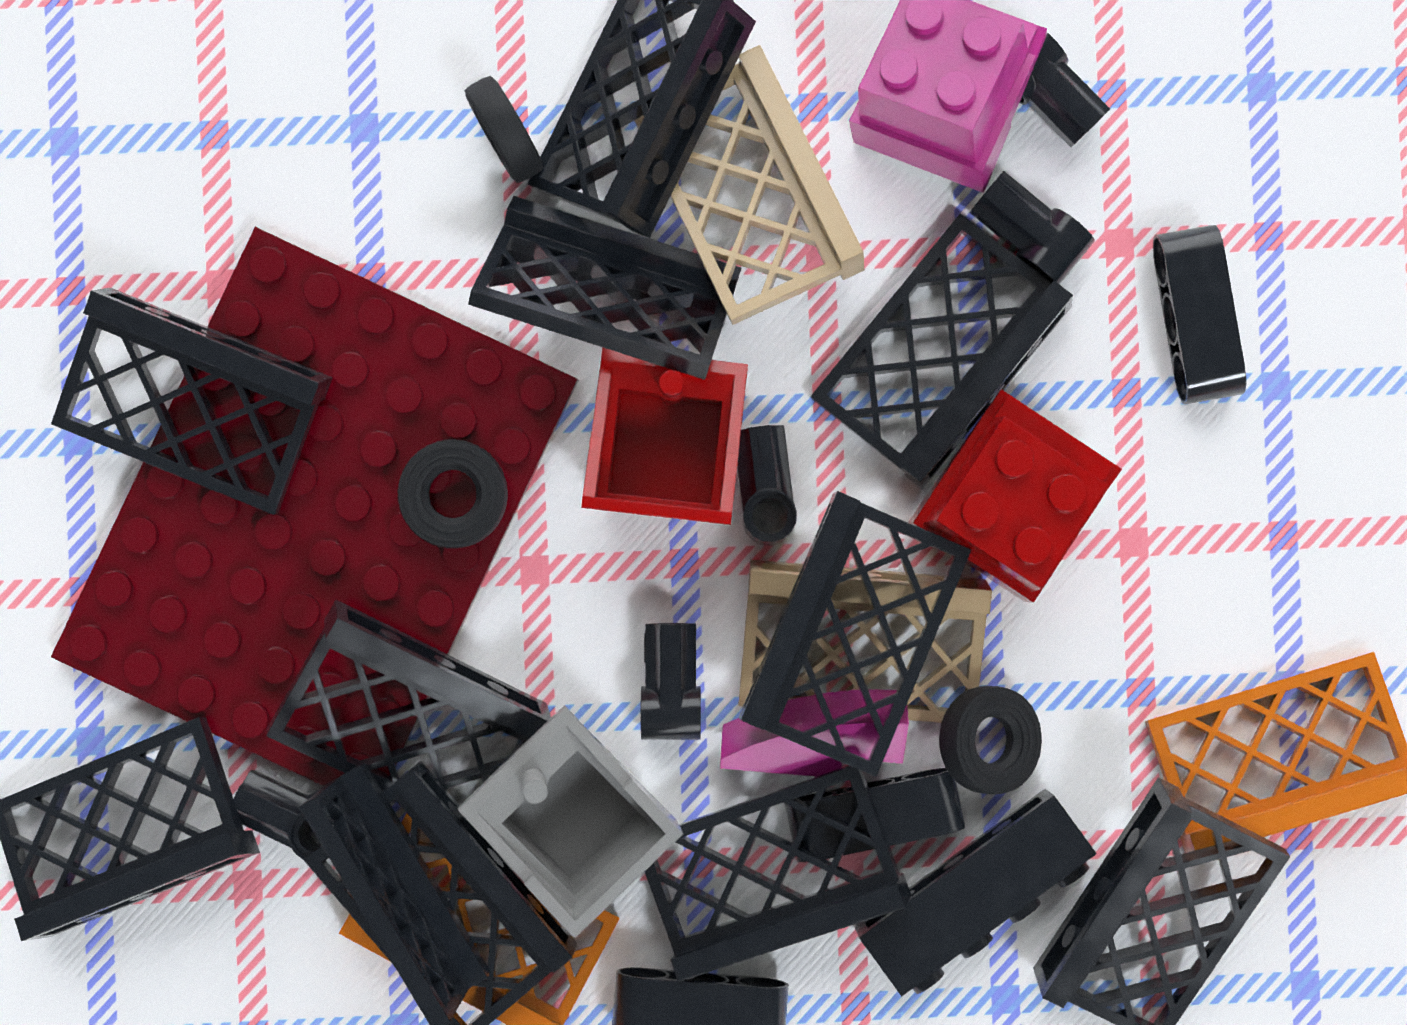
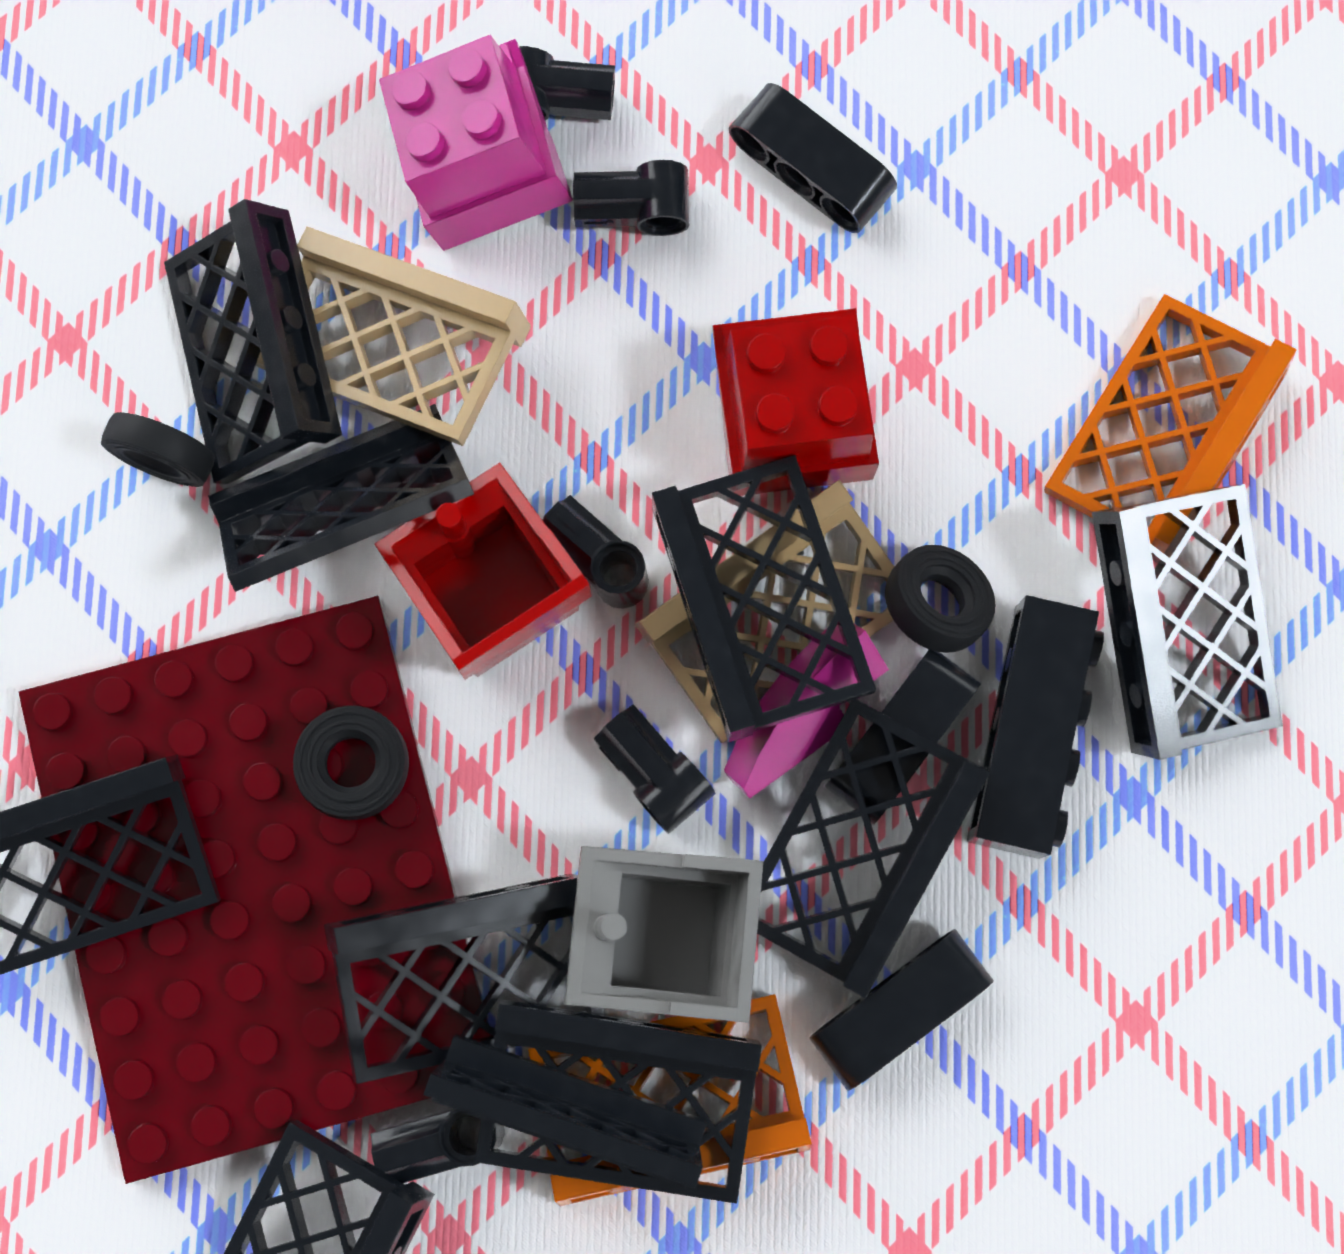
camera: 40 degrees left, 10 degrees down
black fence [810,214,1073,490] -> none

